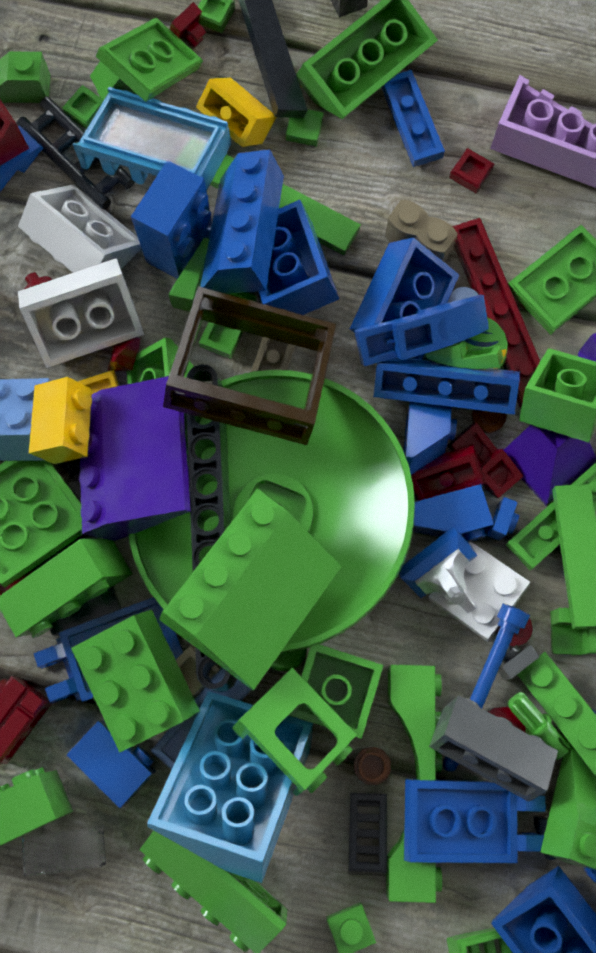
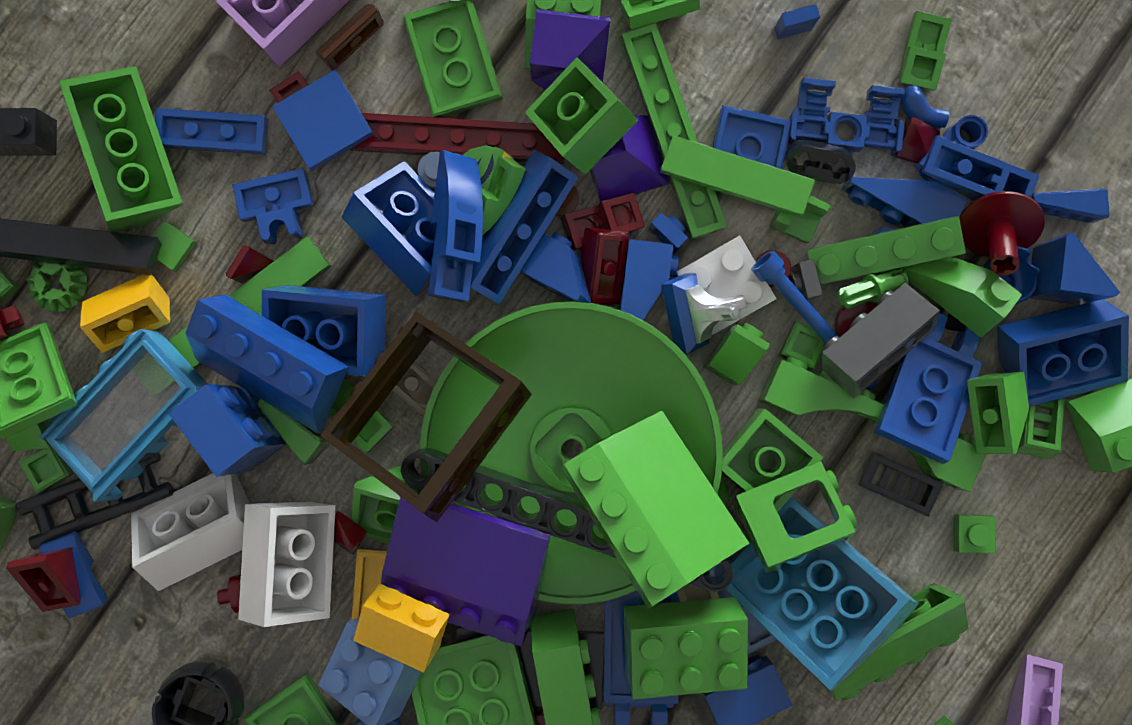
camera: 70 degrees left, 10 degrees up
reddish brown plate [354,747,391,785] -> none
dark tan brick [385,200,458,262] -> none
none -> bright green gear [26,262,87,312]
none -> dark red slope [226,245,274,283]
none -> blue plate [232,168,314,245]
none -> blue tile [272,70,374,171]
none -> reddish brown slope [316,4,384,71]
none -> bright green slope [704,323,770,386]
none -> bright green tile [779,321,826,370]
none -> bright green slope [967,371,1029,454]

